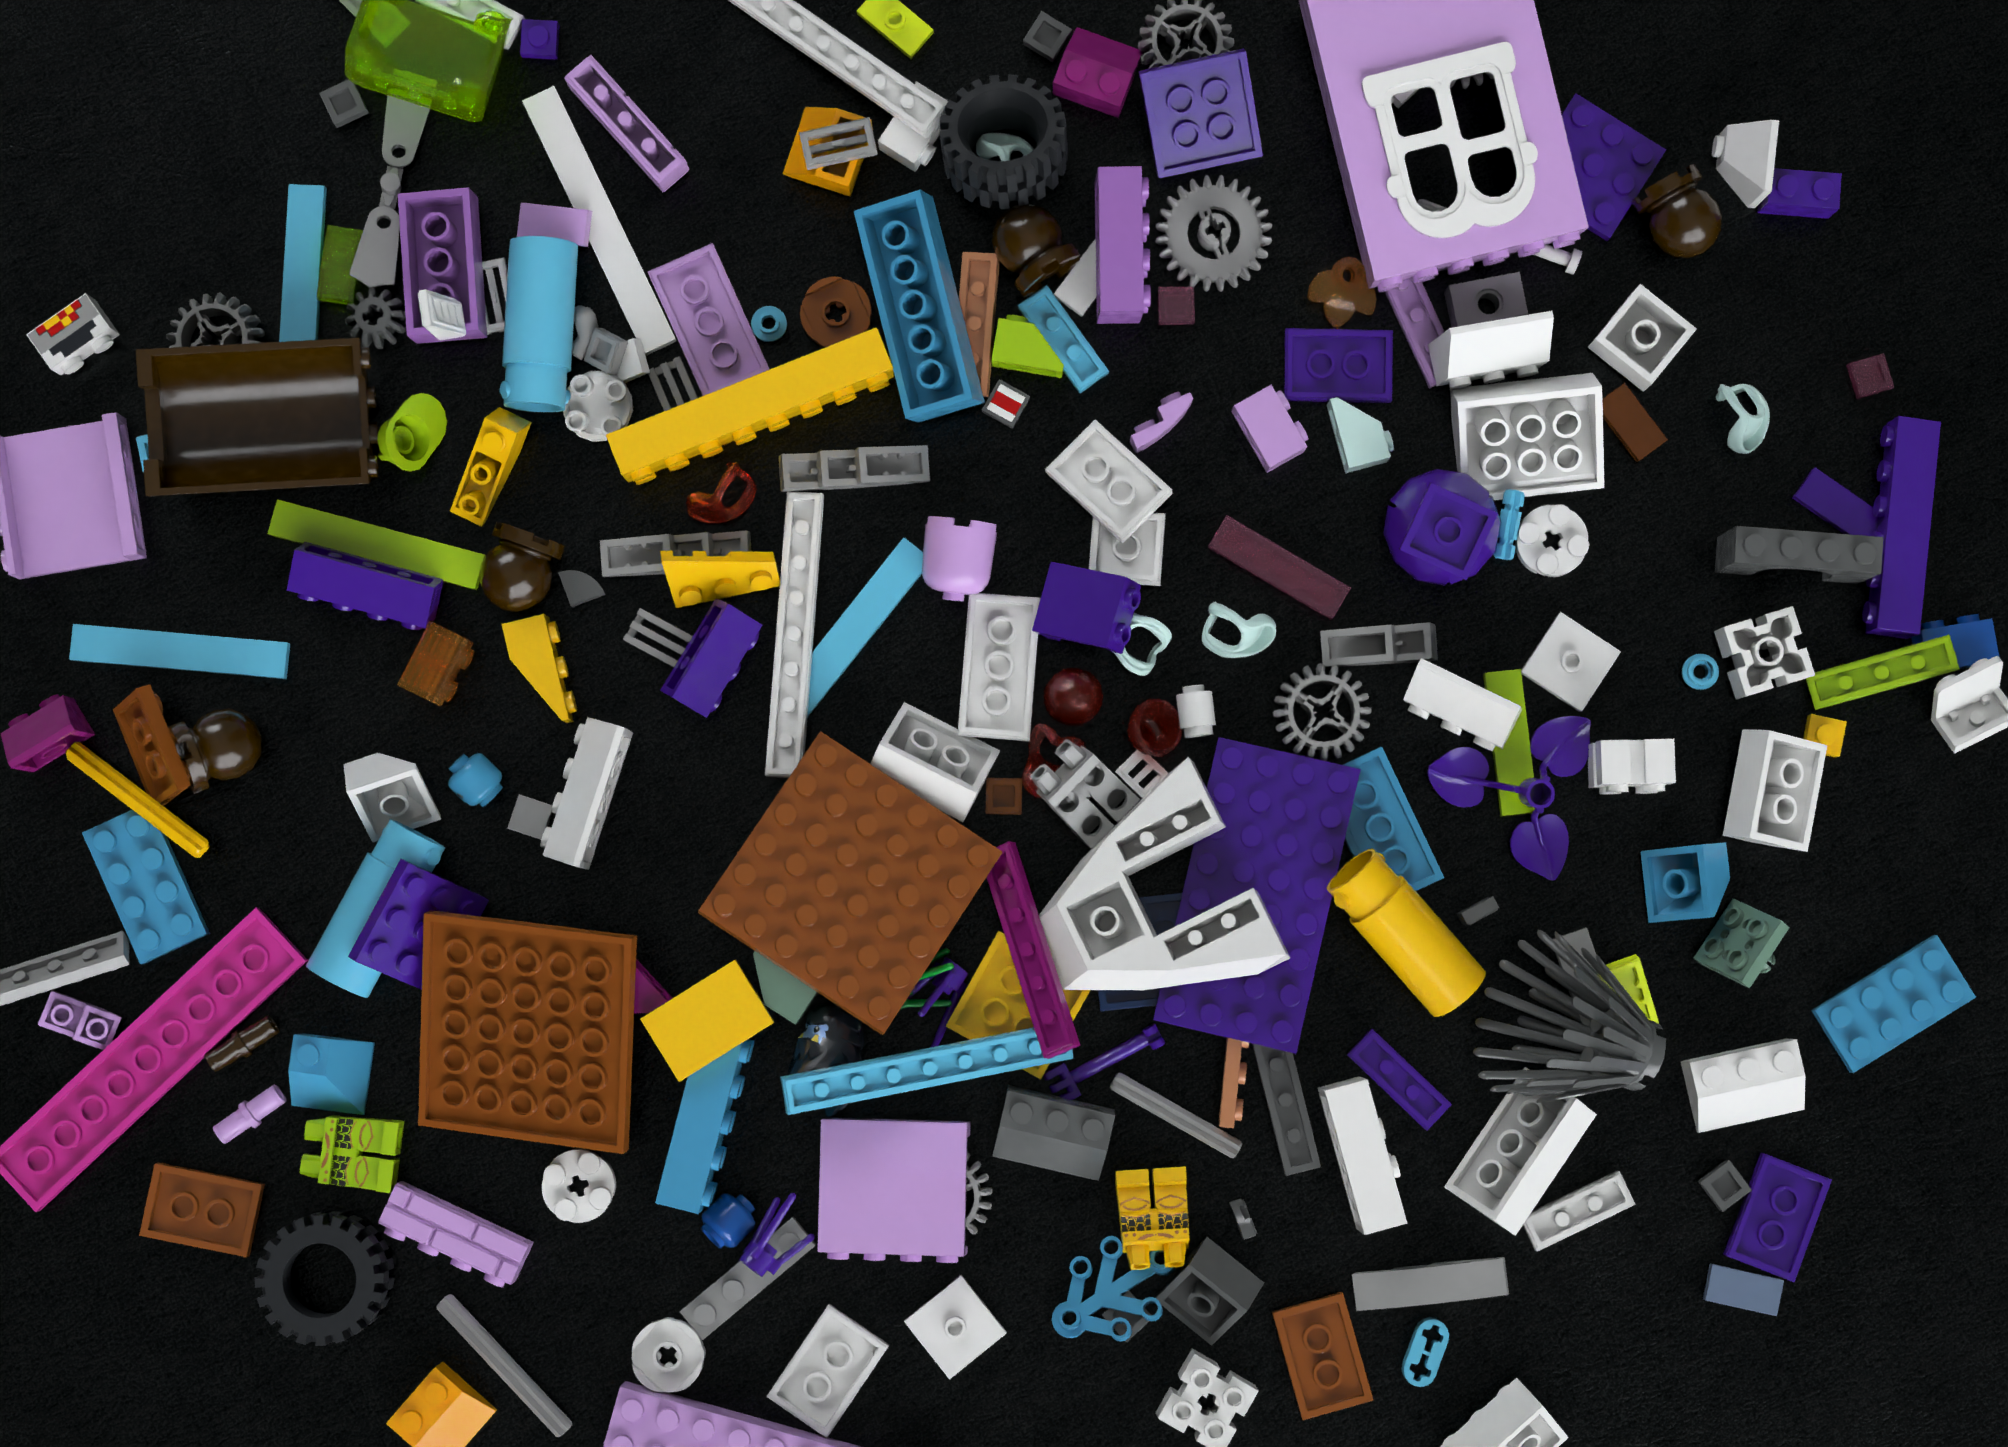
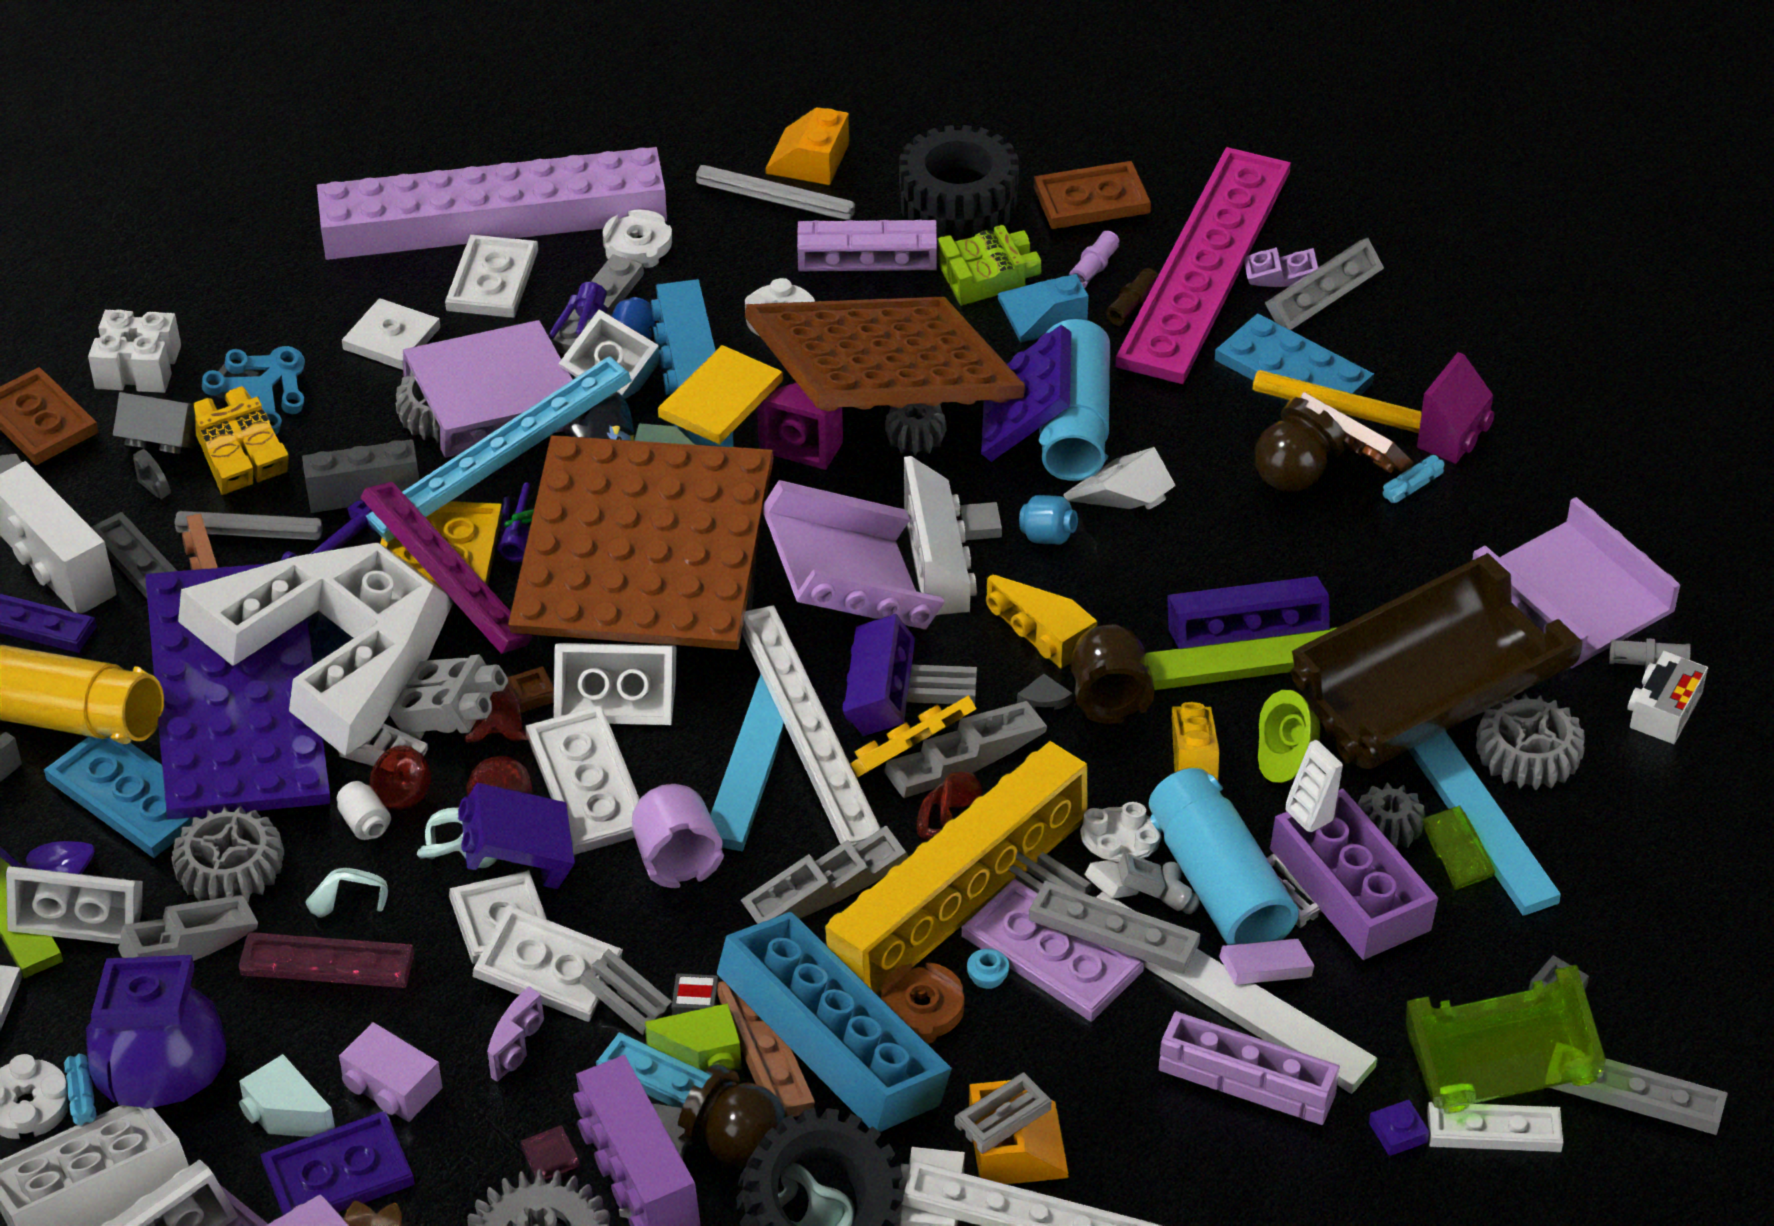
camera: 155 degrees right, 40 degrees down
medium azure tile [69,624,290,679] -> none
light grey piece [350,86,432,288] -> none
clear orange brick [397,621,474,706] -> none
none -> white slope [558,310,659,399]
none -> light grey tile [579,949,672,1035]
none -> lavender panel [763,480,945,629]
none -> light grey plate [1029,880,1200,974]
none -> medium azure axle [1383,455,1445,503]
none -> light grey pin [1609,639,1690,669]

